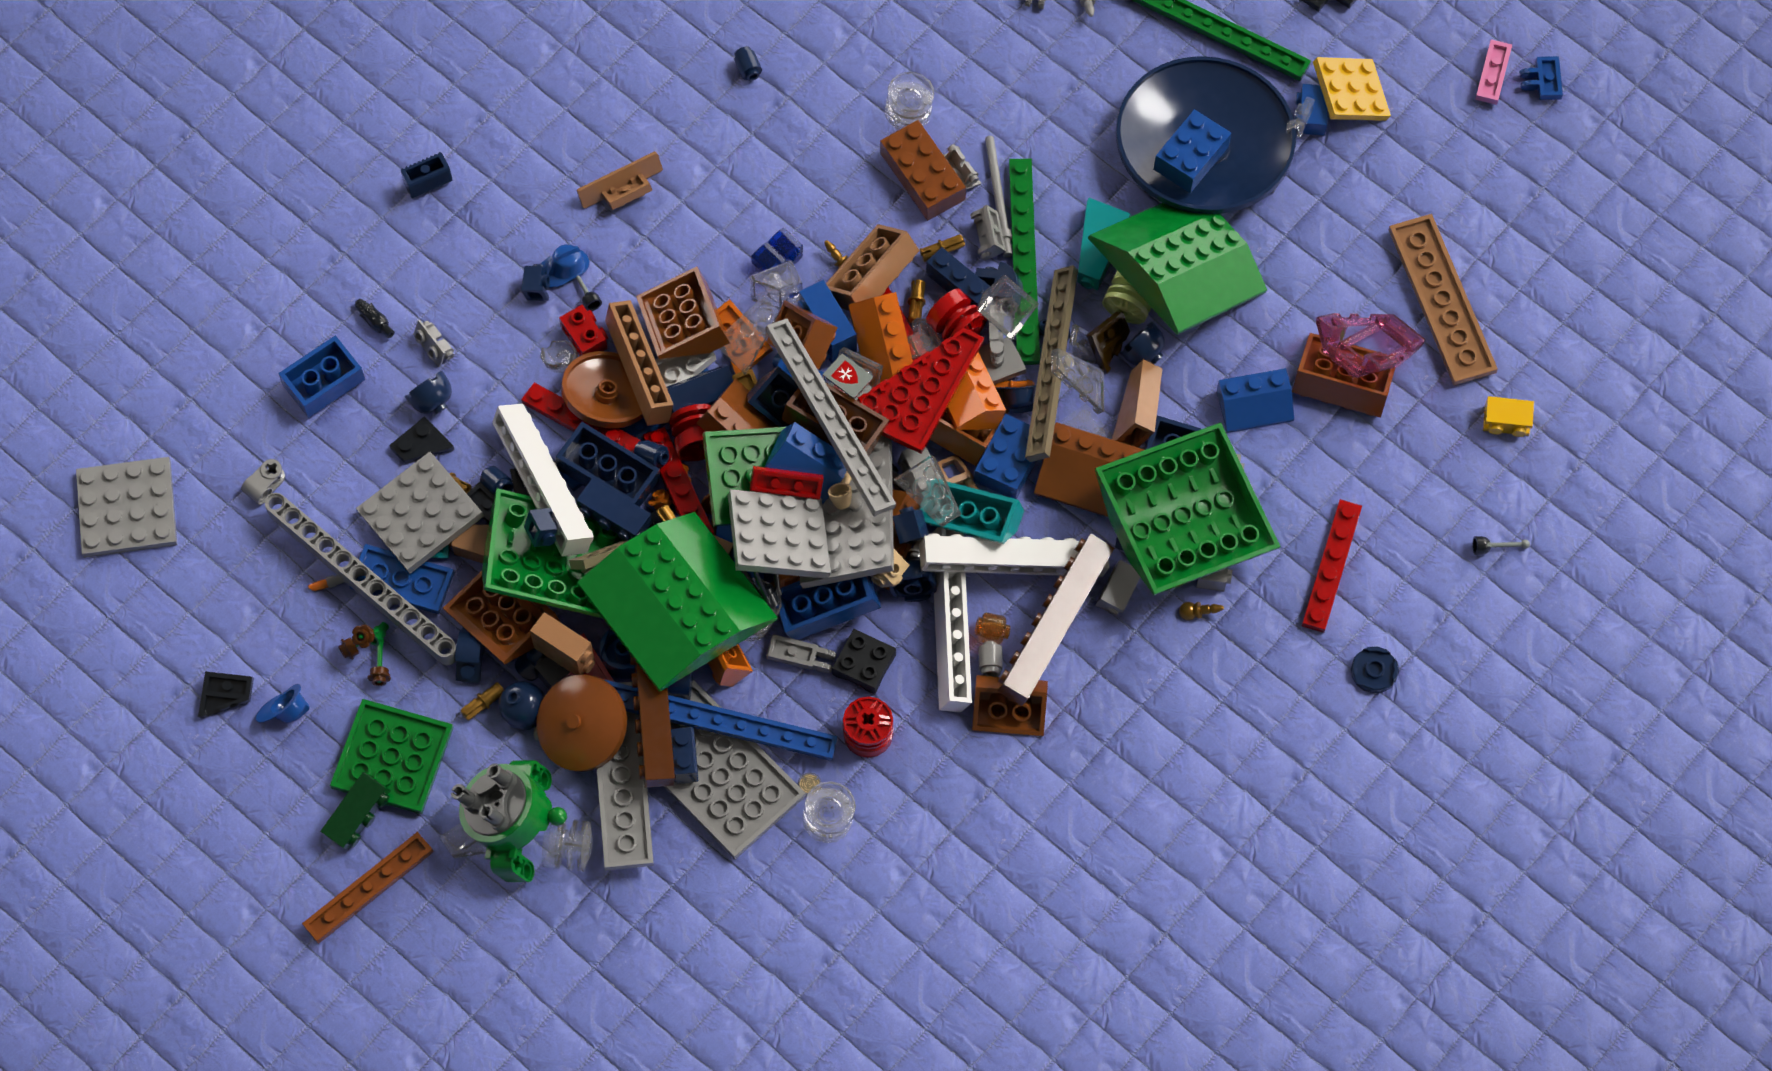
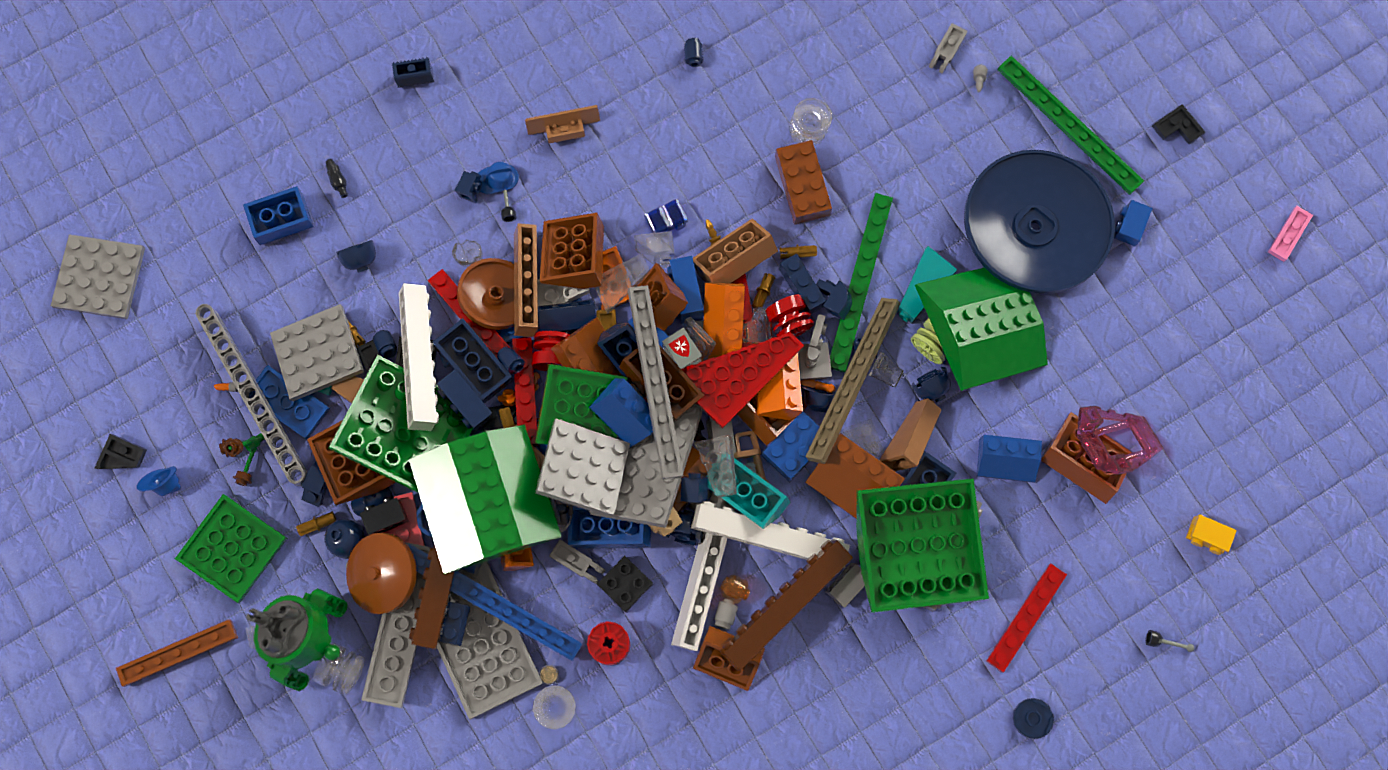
camera: 15 degrees right, 10 degrees up
light grey piece [241,459,285,505] -> none
dark green brick [320,772,391,850] -> none
black wing [389,416,455,464] -> none
light grey hinge [413,320,454,367] -> none
dark blue brick [524,508,557,547] -> none
medium nougat brick [530,612,595,675] -> none
red brick [559,304,608,356] -> none
dark tan plate [569,541,627,573] -> none
red tile [749,466,824,500] -> none
tan bar [828,471,852,510] -> none
light grey hinge [944,144,981,190] -> none
light grey hinge [970,205,1006,261] -> none
clear slope [977,275,1039,340] -> none
light grey bar [985,136,1012,257] -> none
clear wing [1051,348,1104,414] -> none
dark brown wing [1086,311,1131,373] -> none
blue brick [1153,109,1232,193] -> none
pearl gold bar [1179,602,1224,620] -> none
clear plate [1286,97,1315,138] -> none
yellow plate [1313,57,1391,121] -> none
medium nougat plate [1388,214,1498,385] -> none
blue hinge [1519,56,1563,100] -> none

